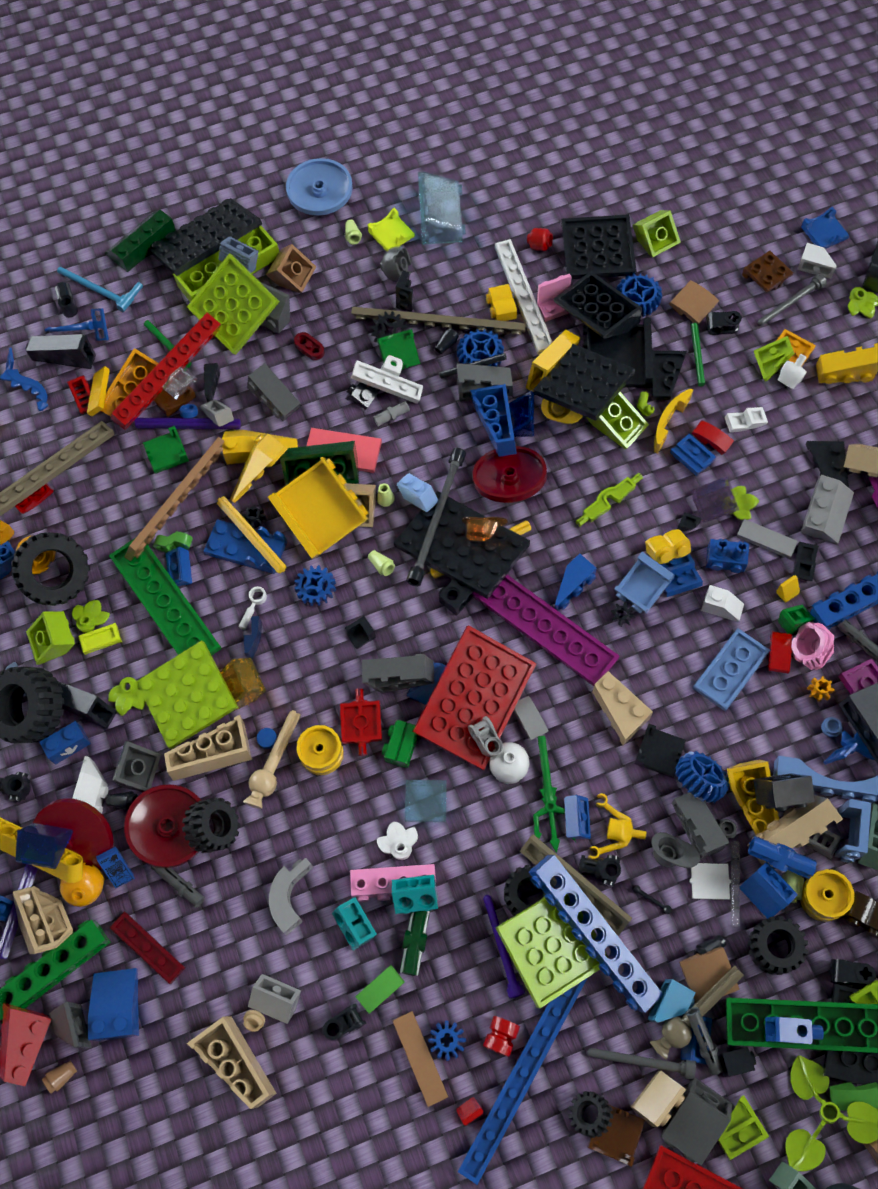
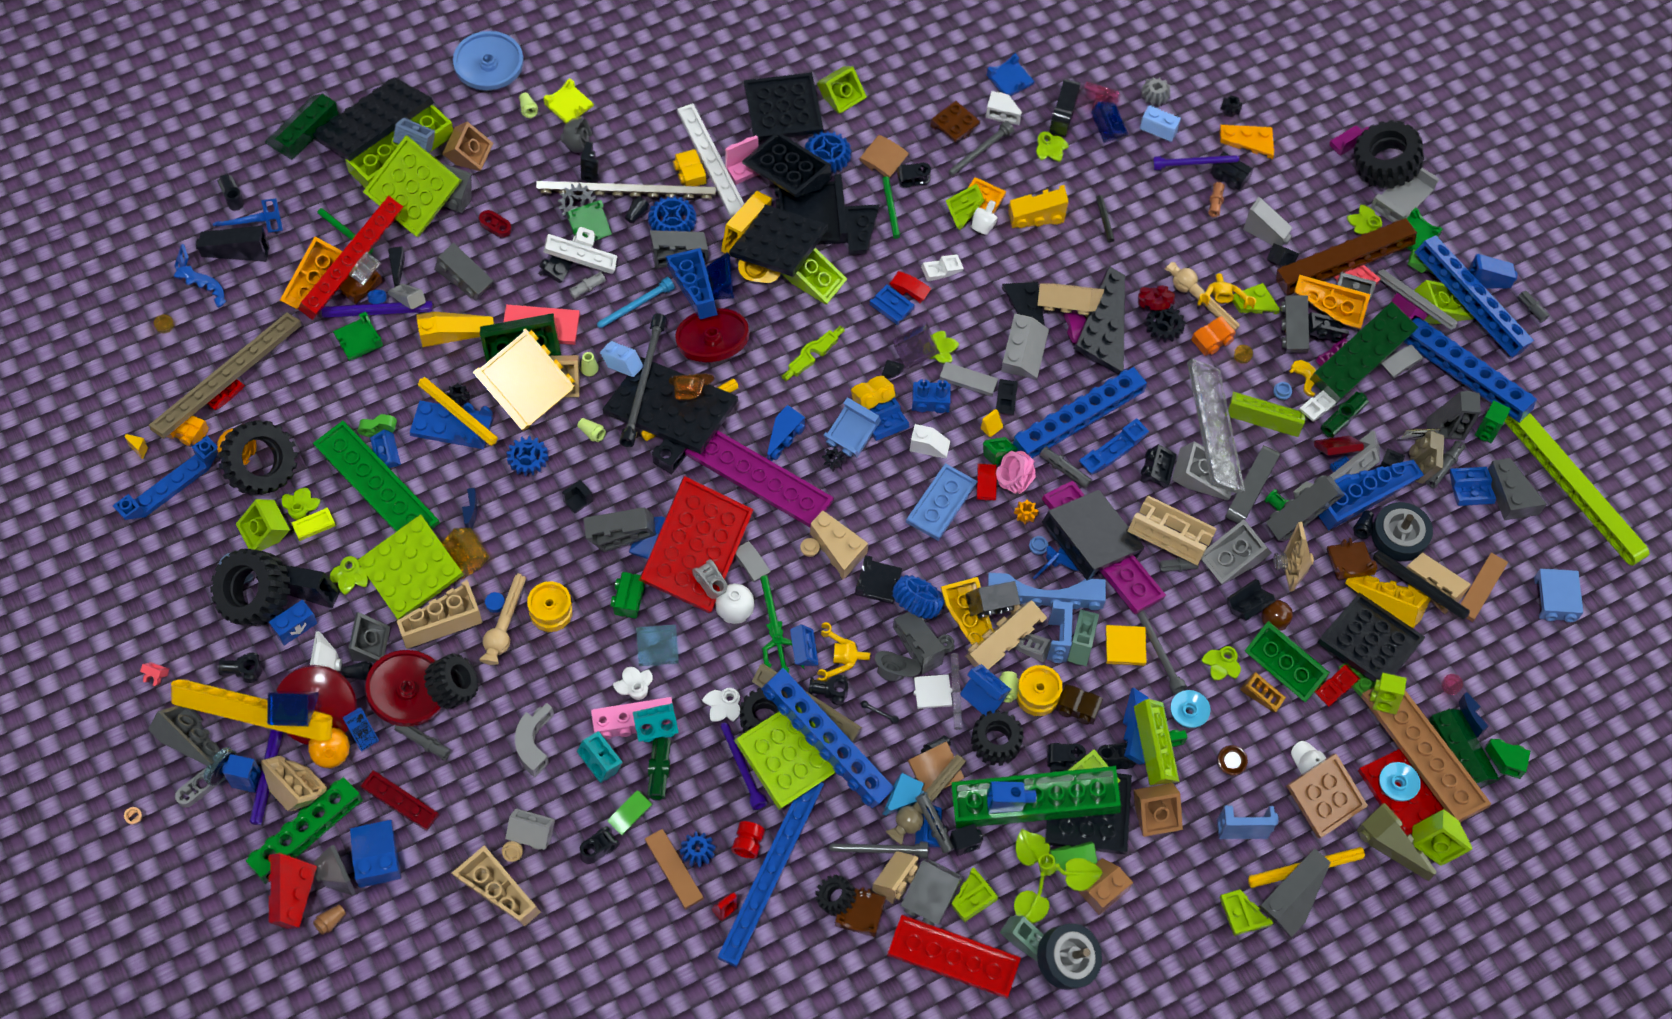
camera: 15 degrees left, 5 degrees down
dark azure bar [57,267,143,312] -> none
red slope [67,375,91,414] -> none
yellow tile [87,366,110,417] -> none
medium nougat plate [125,437,224,561] -> none
yellow wedge [230,433,288,503] -> none
white piece [239,586,267,630] -> none
red plate [340,688,382,756] -> none
clear light blue windscreen [418,172,466,245] -> none
black bar [439,353,507,379] -> none
red head [527,228,553,251] -> none
lime arm [637,392,655,416] -> none
yellow slope [654,388,693,454] -> none
blue piece [748,836,817,879] -> none
none -> dark azure piece [597,277,675,328]
none -> white plate [702,688,740,722]
none -> tan plate [800,538,820,557]

